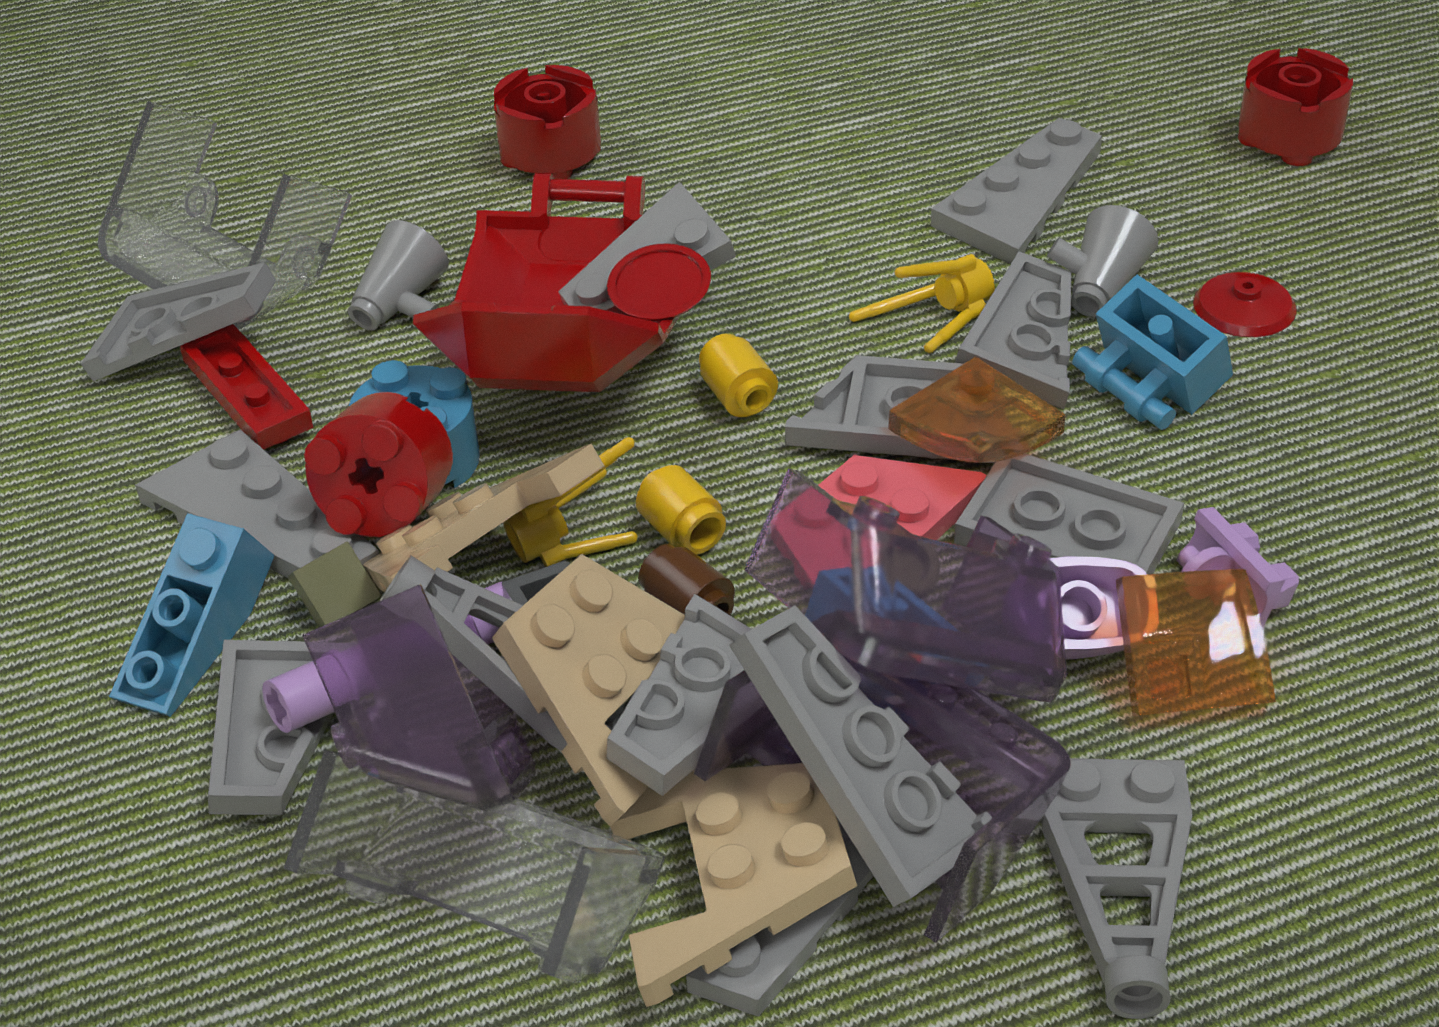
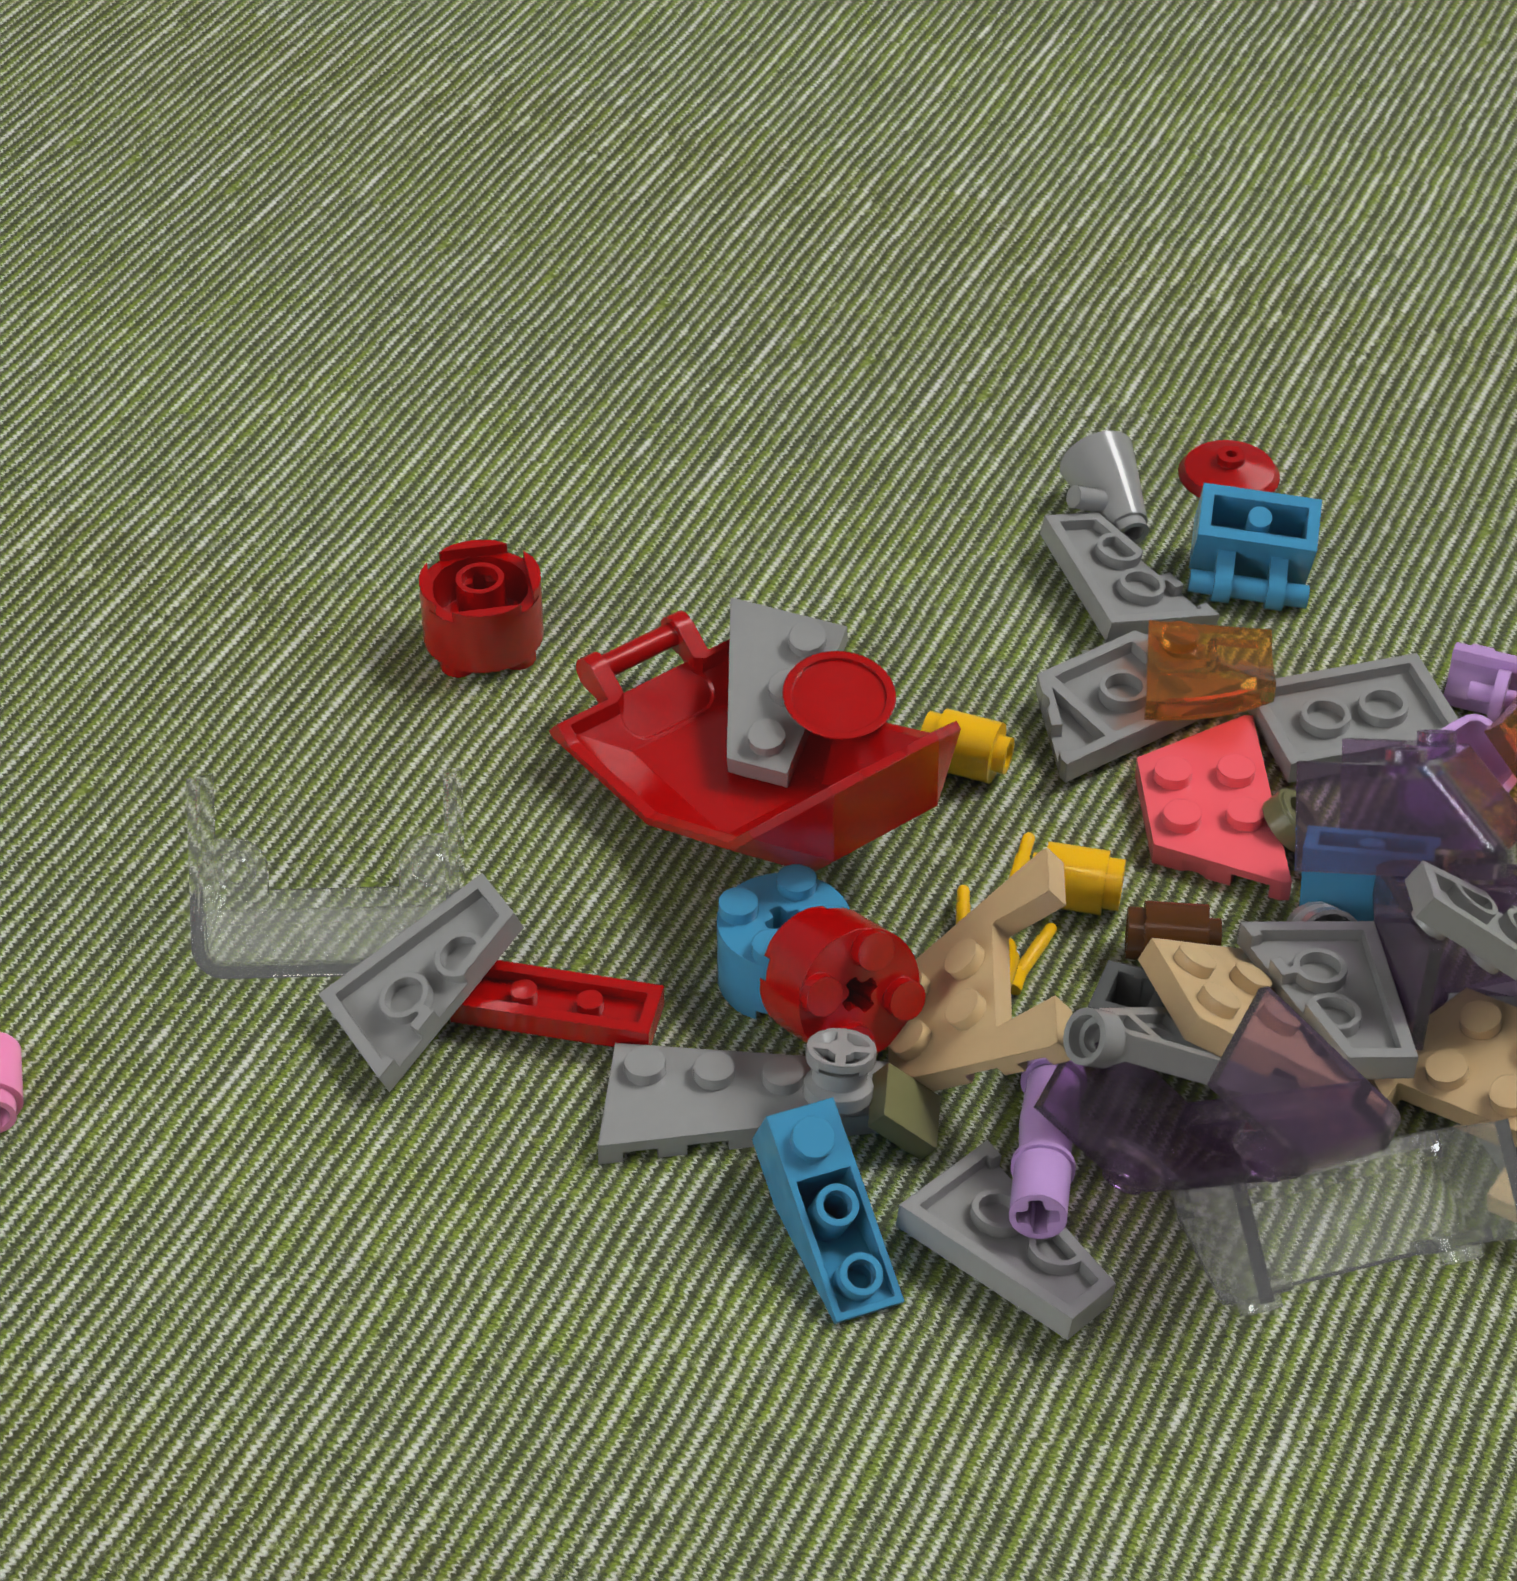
camera: 45 degrees left, 0 degrees up
light grey piece [348,220,449,330] -> none
yellow plant [849,254,995,354] -> none
light grey wing [931,117,1102,264] -> none
red brick [1238,48,1353,166] -> none
none -> light grey wheel [803,1028,877,1114]

